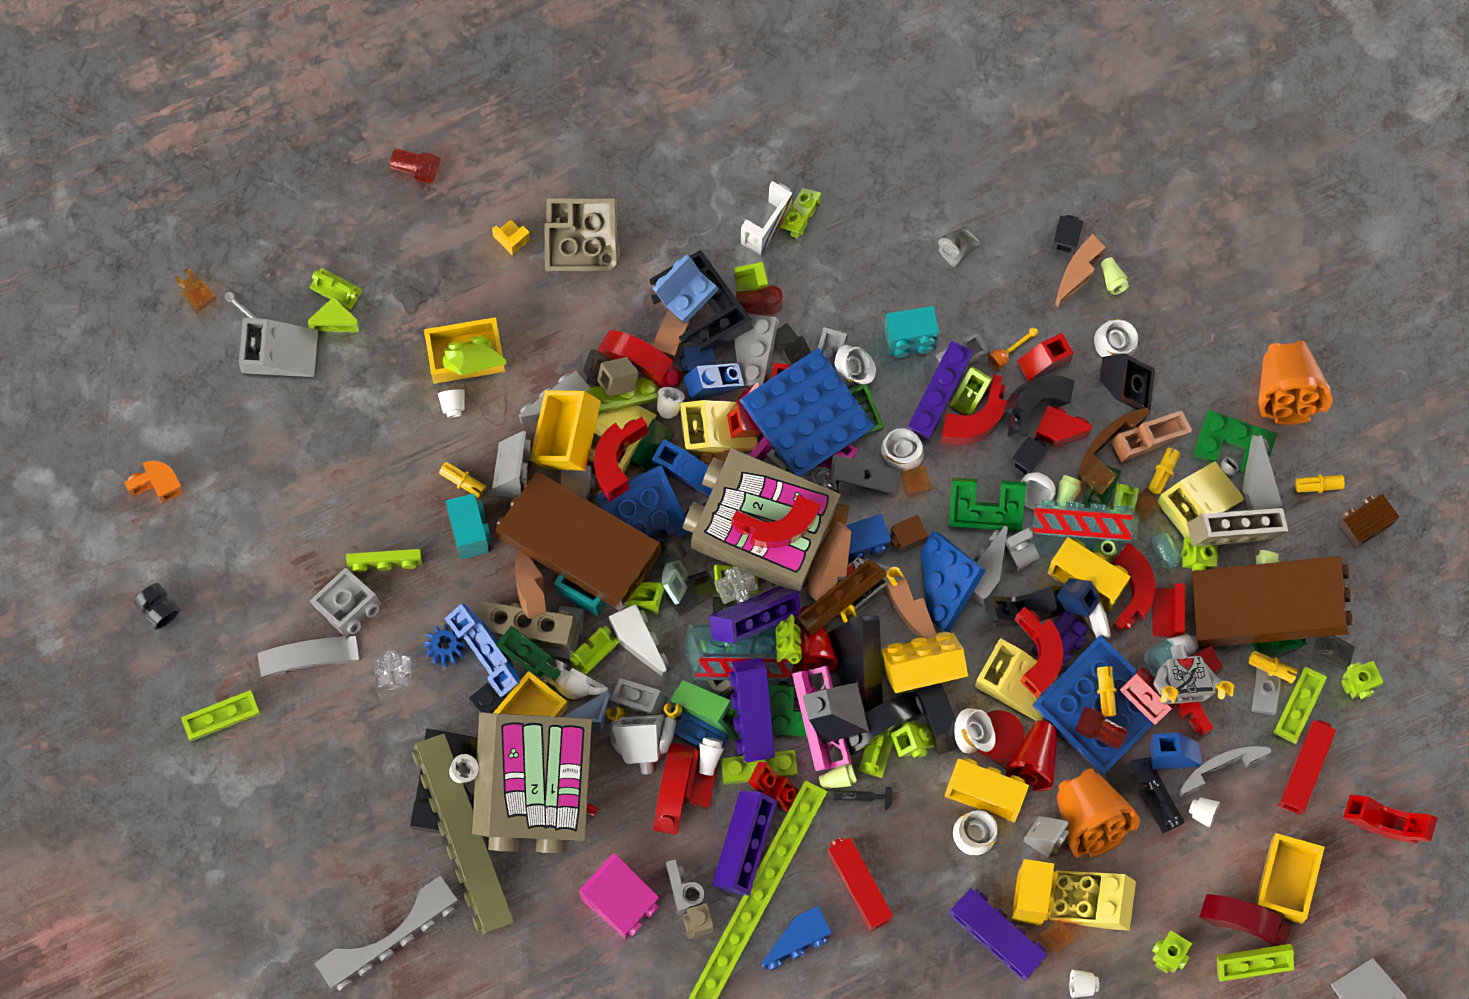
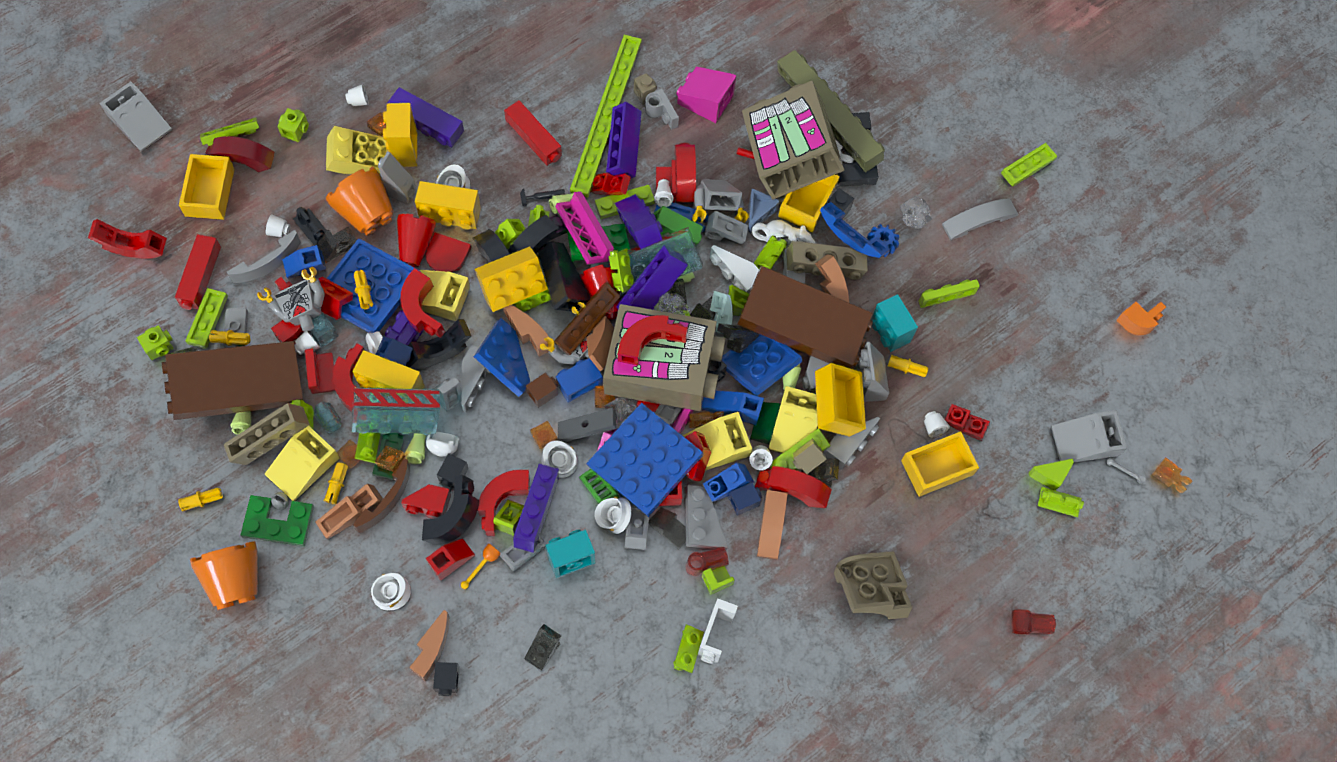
camera: 165 degrees right, 5 degrees down
black wheel [134,583,180,630] -> none
light grey plate [310,568,382,637] -> none
light grey arch [314,876,459,992] -> none
lime slope [442,335,507,376] -> none
white hat [449,754,479,783] -> none
yellow panel [492,220,530,256] -> none
dark green hinge [496,625,561,681] -> none
red arch [594,416,649,502] -> none
black wedge [650,250,753,352] -> none
medium blue bracket [653,255,719,324] -> none
blue slope [761,906,832,971] -> none
black slope [803,683,870,744] -> none
green plate [948,477,1026,531] -> none
white piece [955,708,995,753] -> none
clear red piece [1074,707,1128,750] -> none
yellowish green cone [1100,257,1129,295] -> none
black slope [1100,353,1155,414] -> none
light grey slope [1242,434,1283,510] -> none
reddish brown brick [1339,494,1399,548] -> none
none -> red slope [944,404,990,441]

